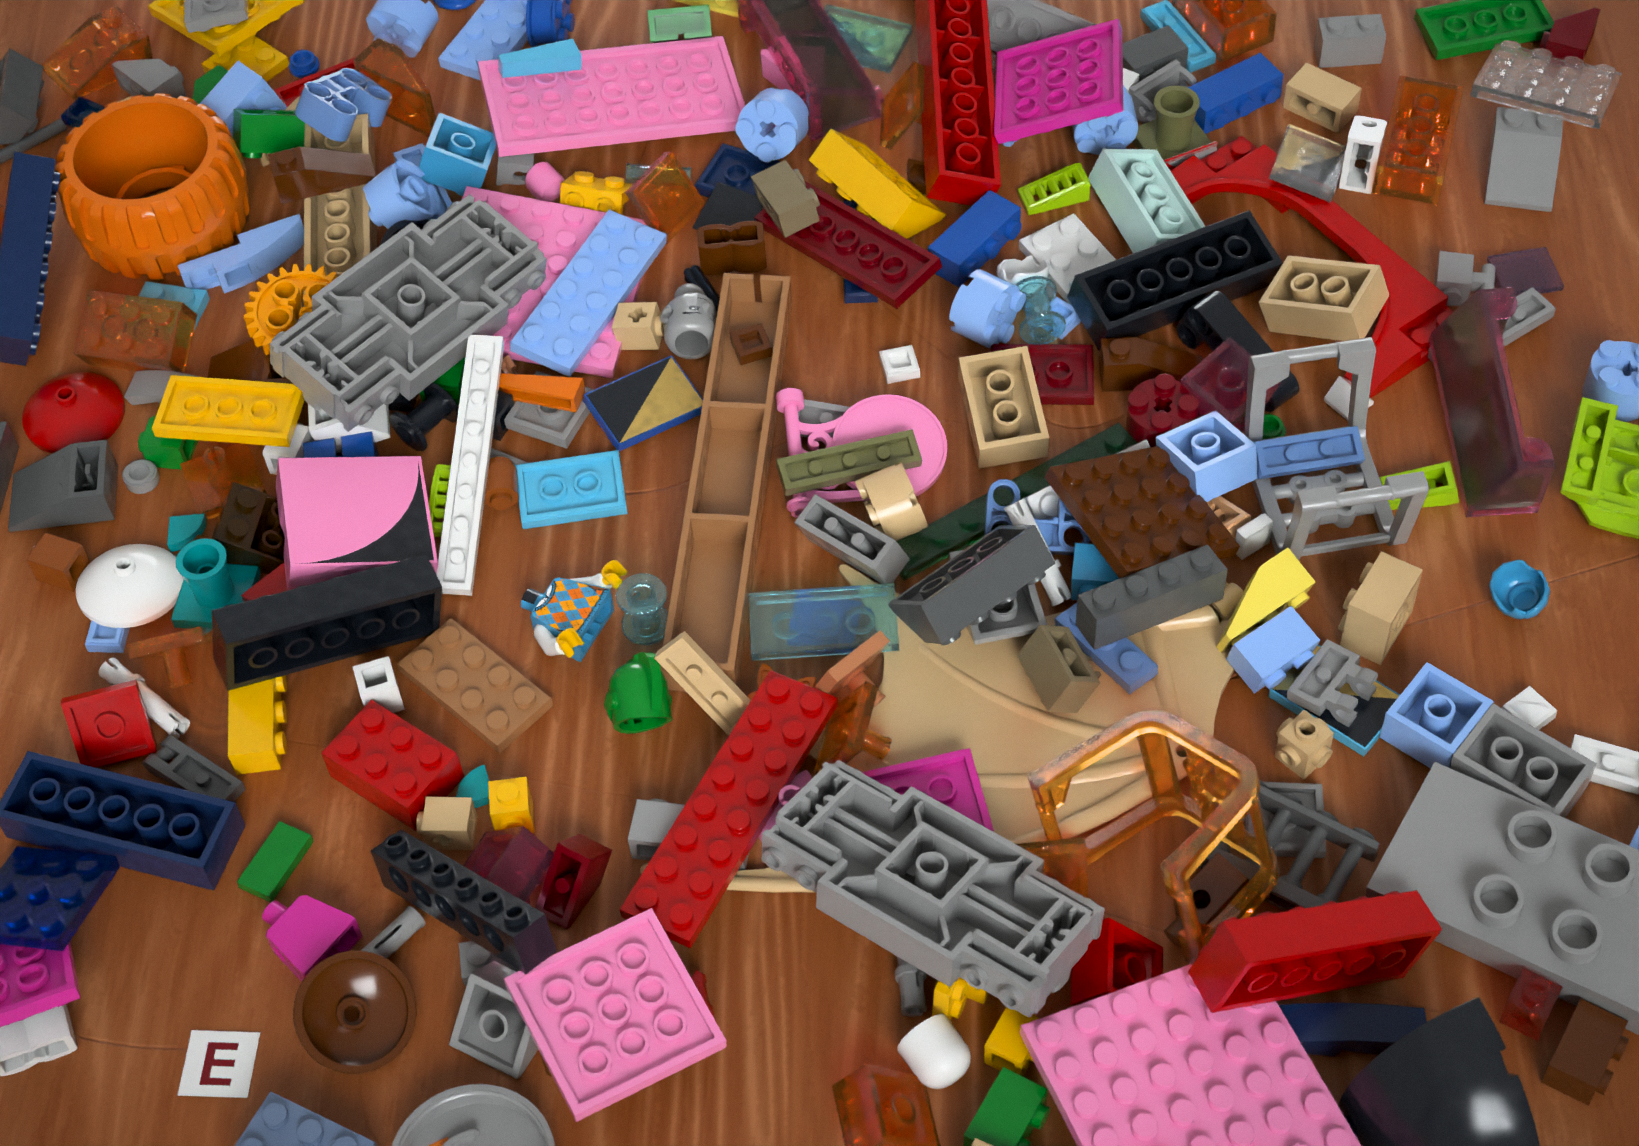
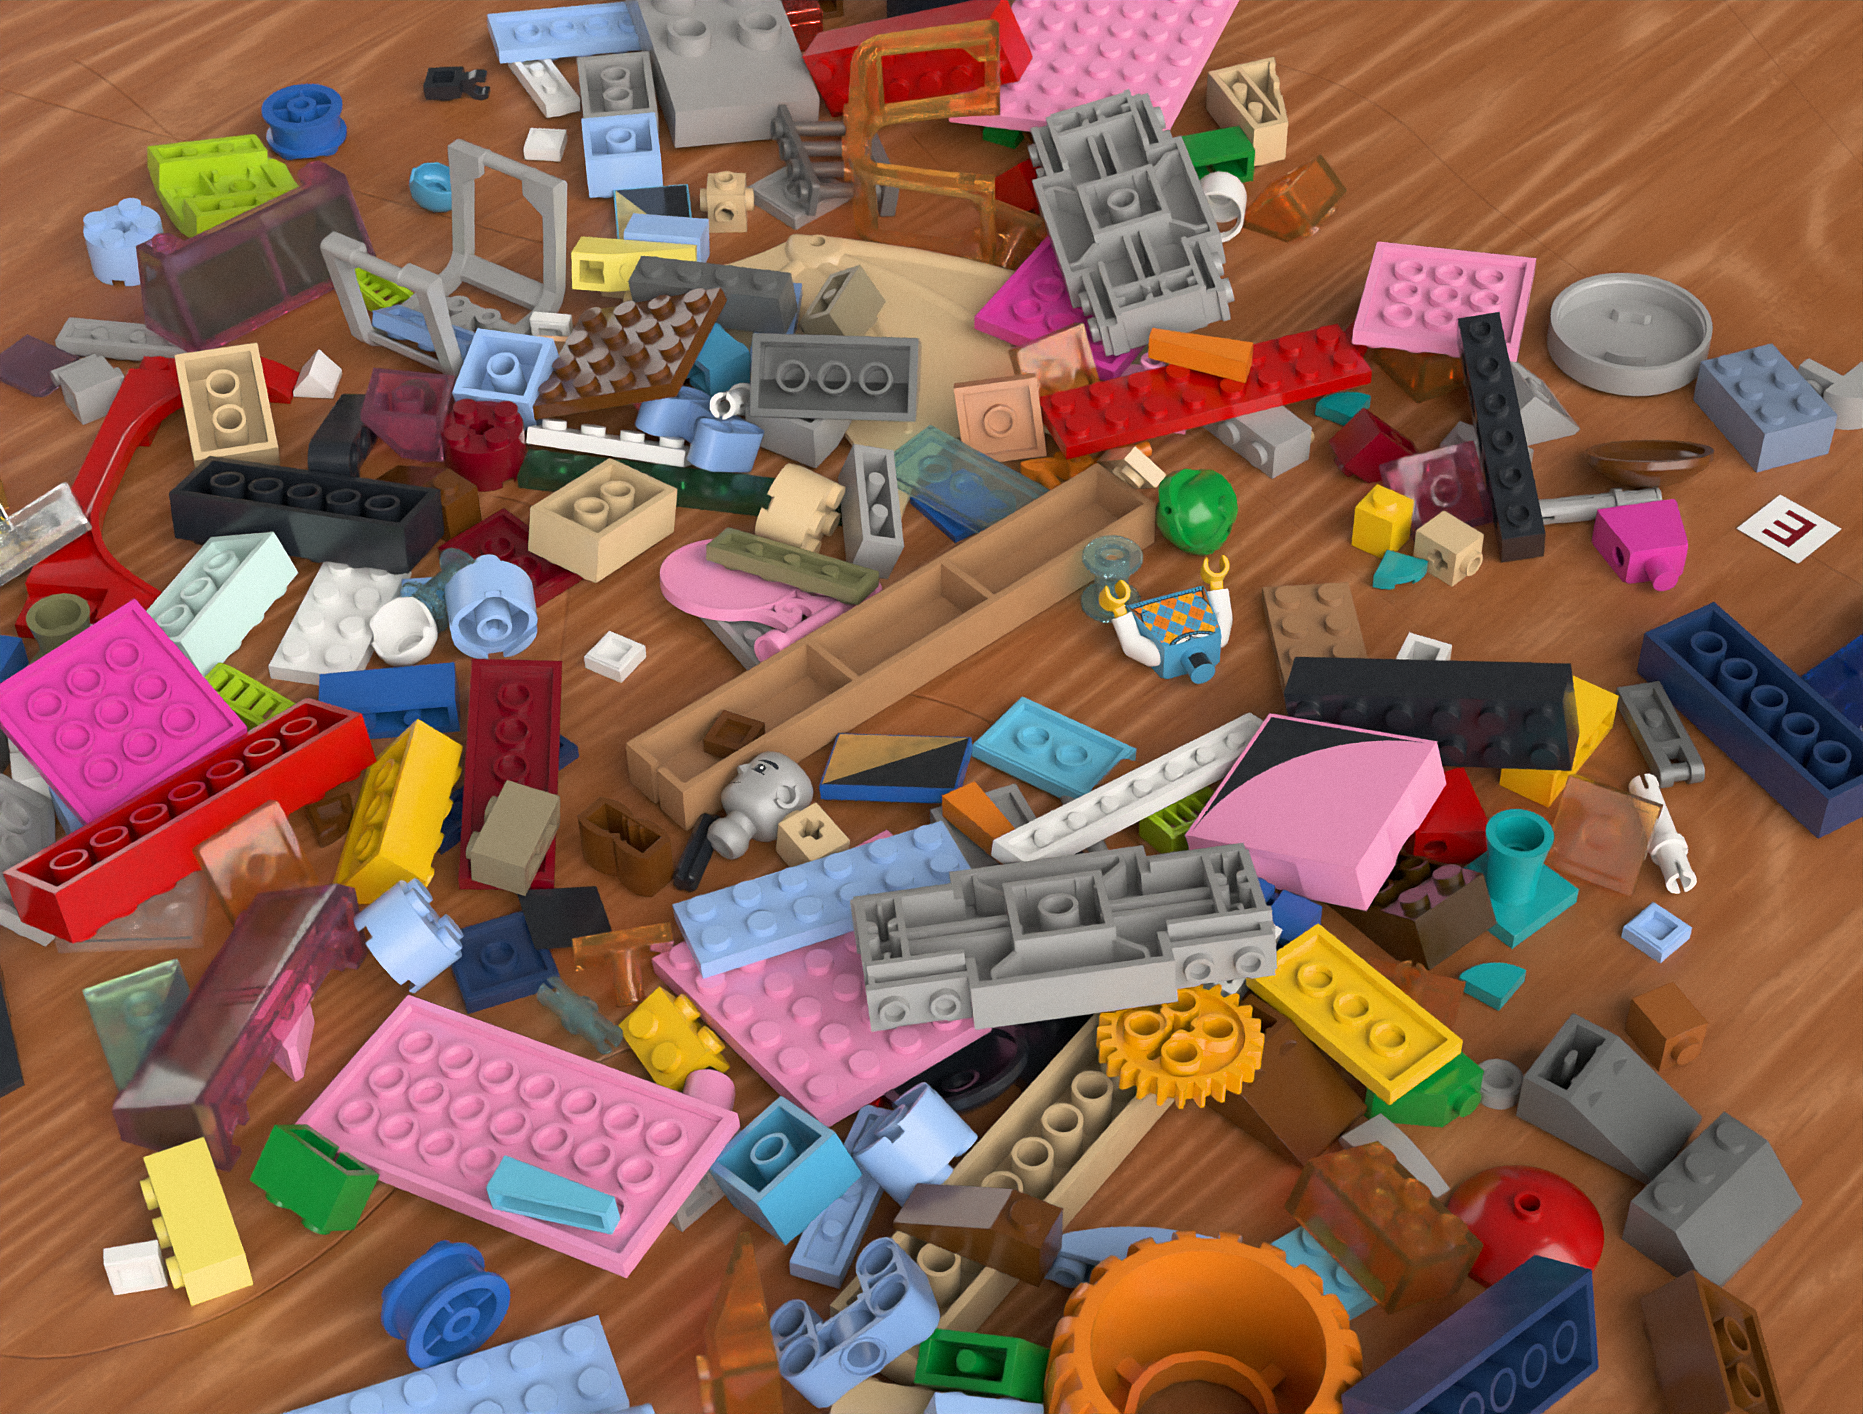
camera: 140 degrees left, 10 degrees down
red tile [61,679,158,768] -> none
white dish [76,544,184,628] -> none
green tile [237,821,314,903] -> none
red brick [321,700,464,831] -> none
reddish brown torso [1164,853,1250,948] -> none
light grey plate [1287,639,1378,727] -> none
tan brick [1338,551,1423,665] -> none
none -> orange piece [1148,328,1253,383]

